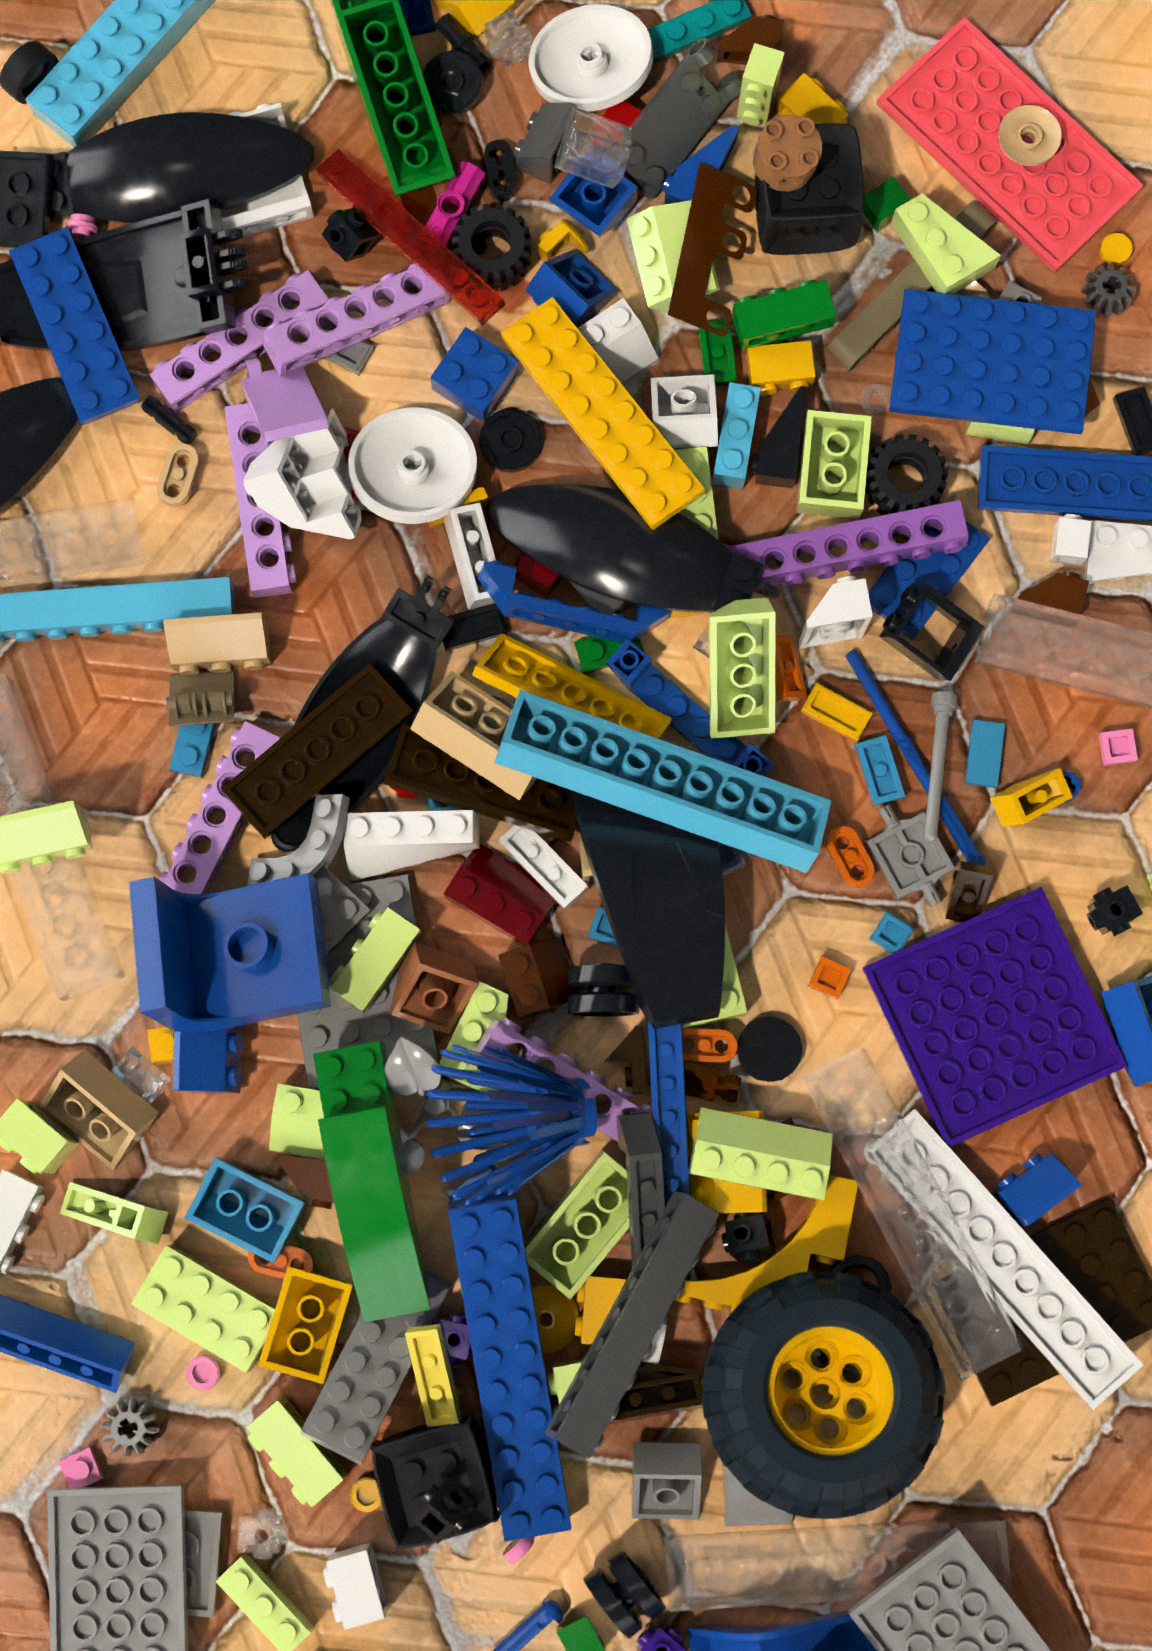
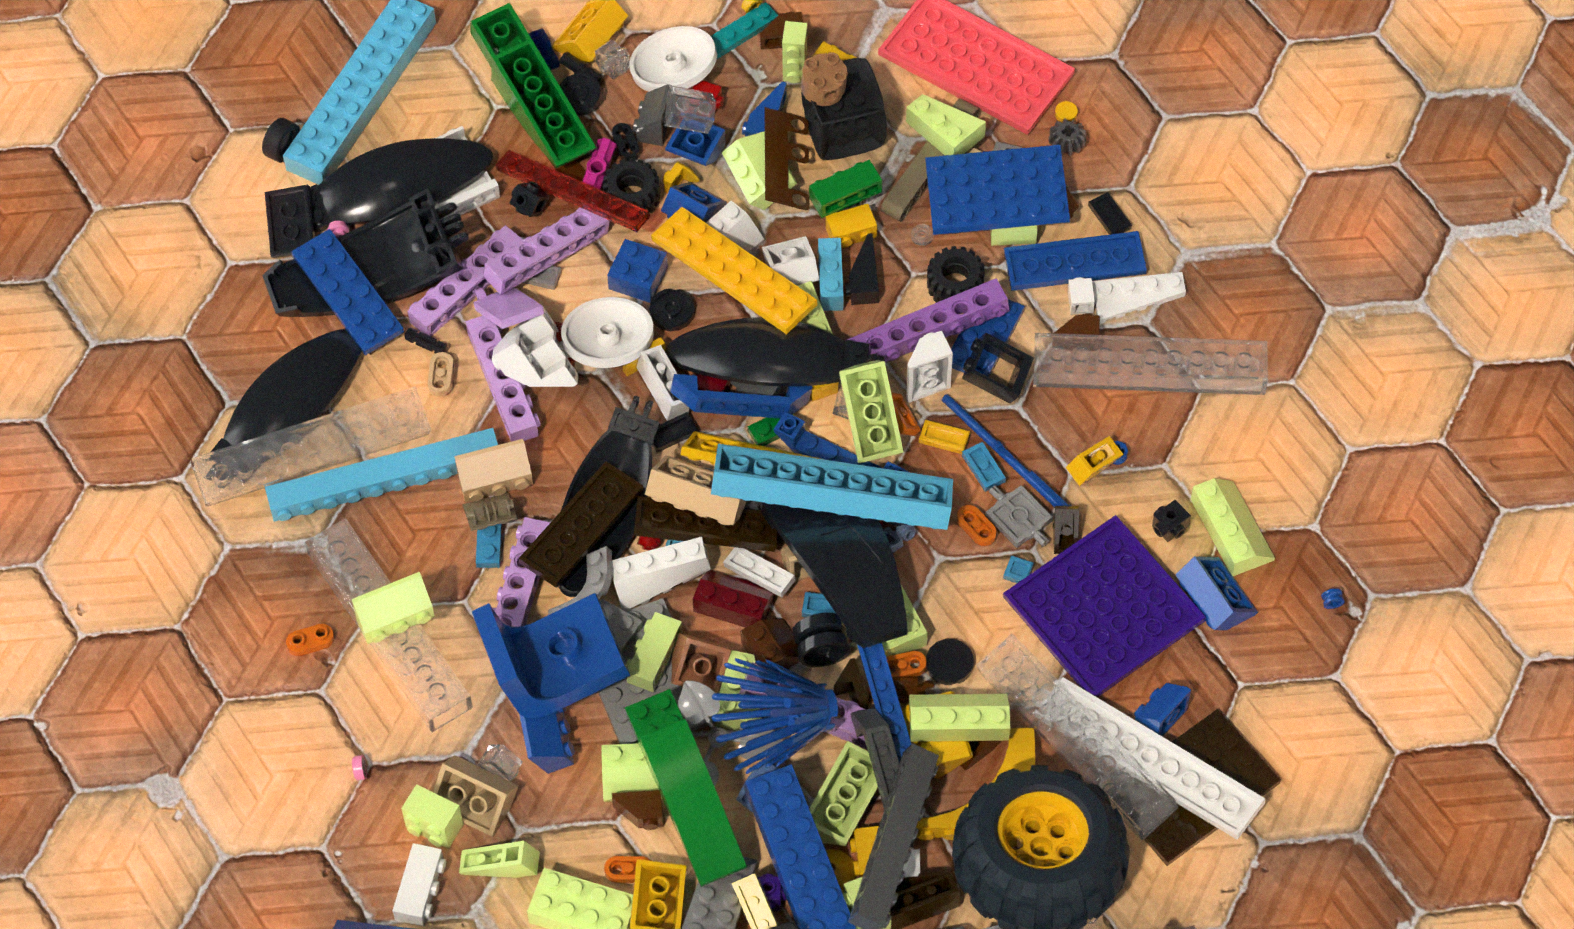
camera: 10 degrees left, 20 degrees down
yellow brick [147,1027,174,1065] -> none
dark azure slope [185,1157,308,1263] -> none
dark grey hinge [607,38,742,199] -> none
green plate [698,320,737,386] -> none
black brick [722,1213,776,1264] -> none
yellowish green brick [796,410,872,519] -> none
orange plate [807,956,852,1000] -> none
green panel [863,176,910,233] -> none
light grey piece [924,691,958,843] -> none
dark azure tile [964,719,1005,789] -> none
tan dish [998,105,1062,166] -> none
bright pink plate [1098,728,1138,766] -> none

